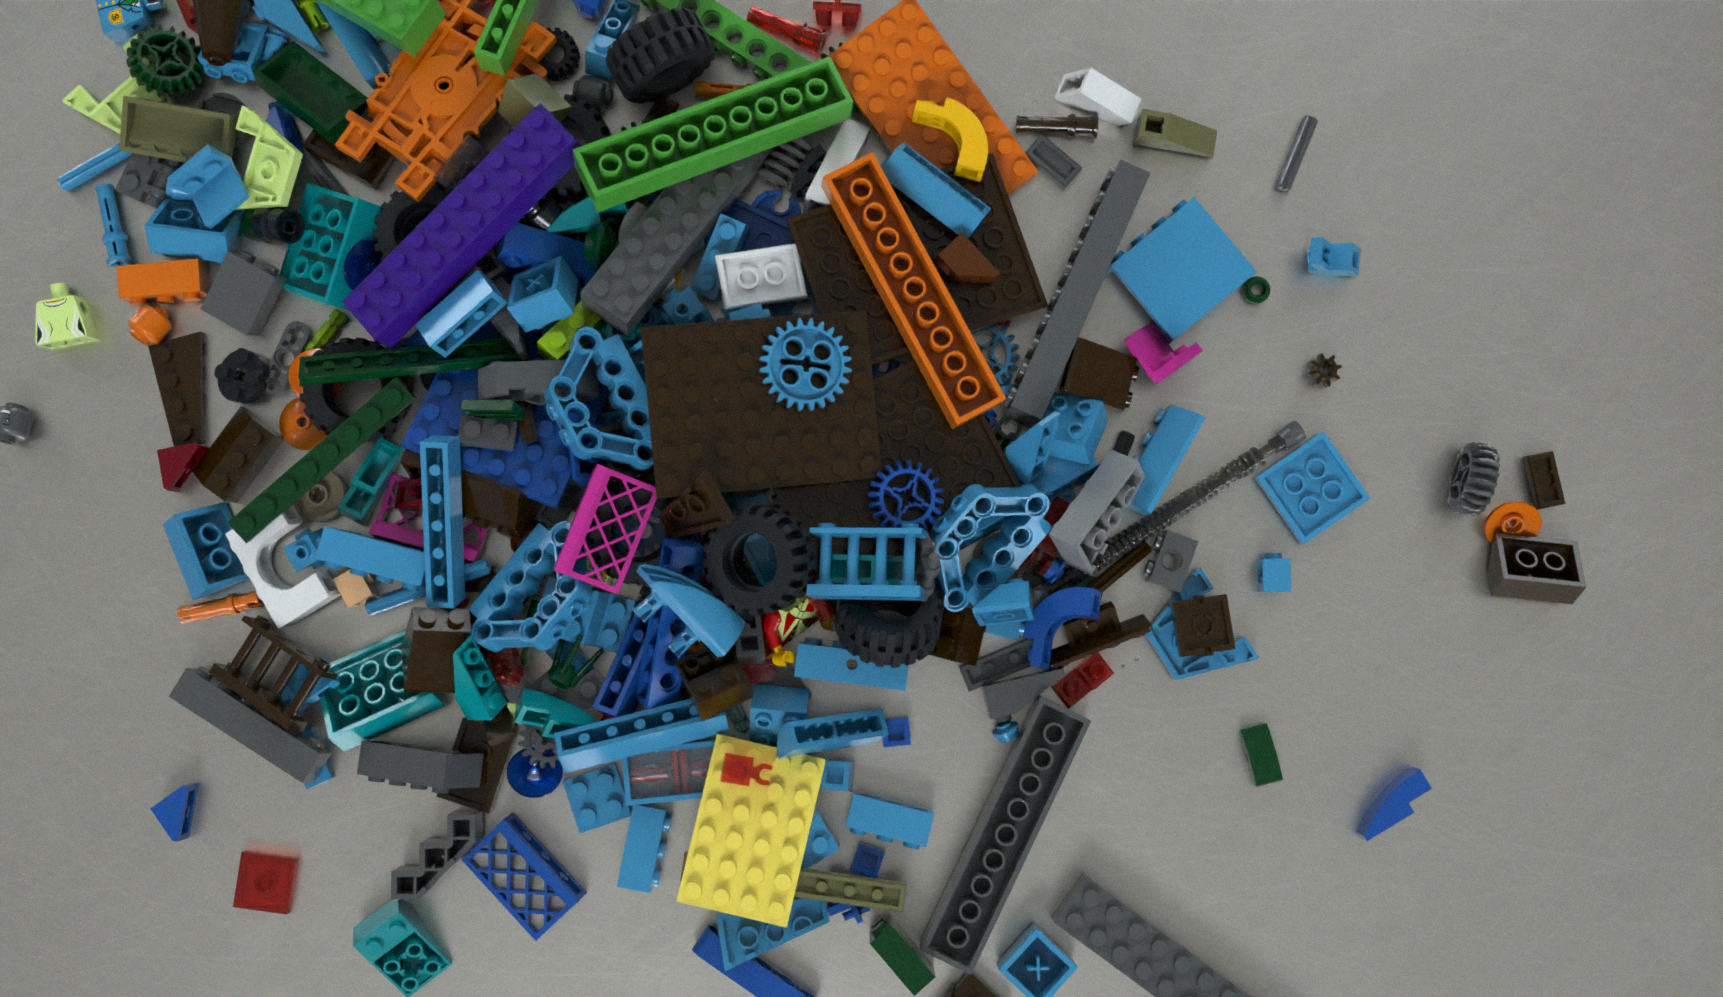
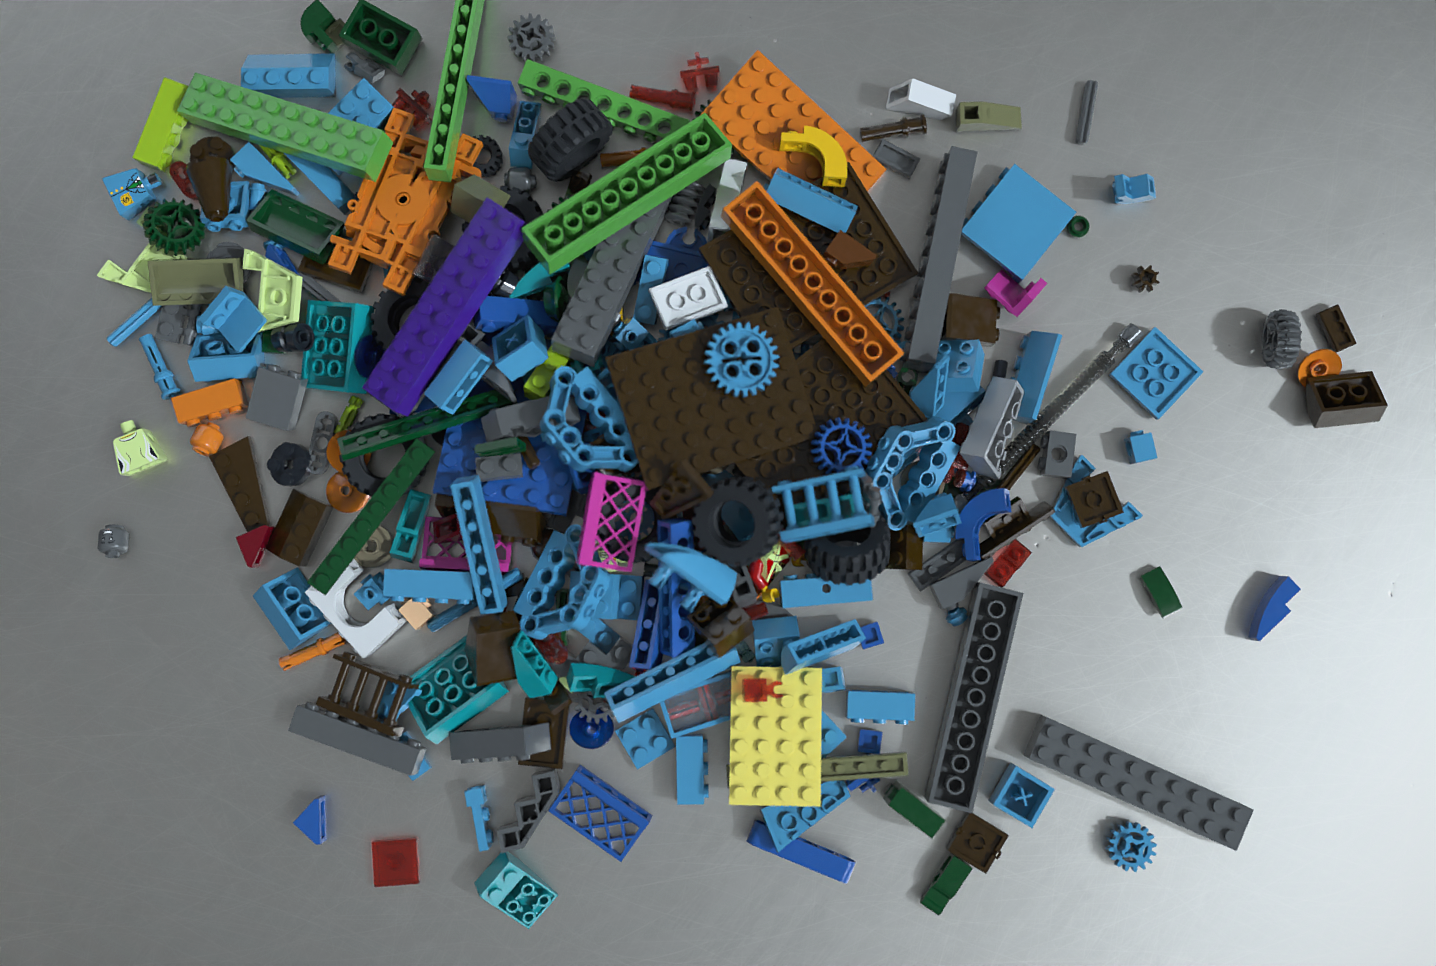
camera: 15 degrees left, 0 degrees up
dark green plant [547,634,604,690] -> none
none -> dark azure plate [464,785,494,852]

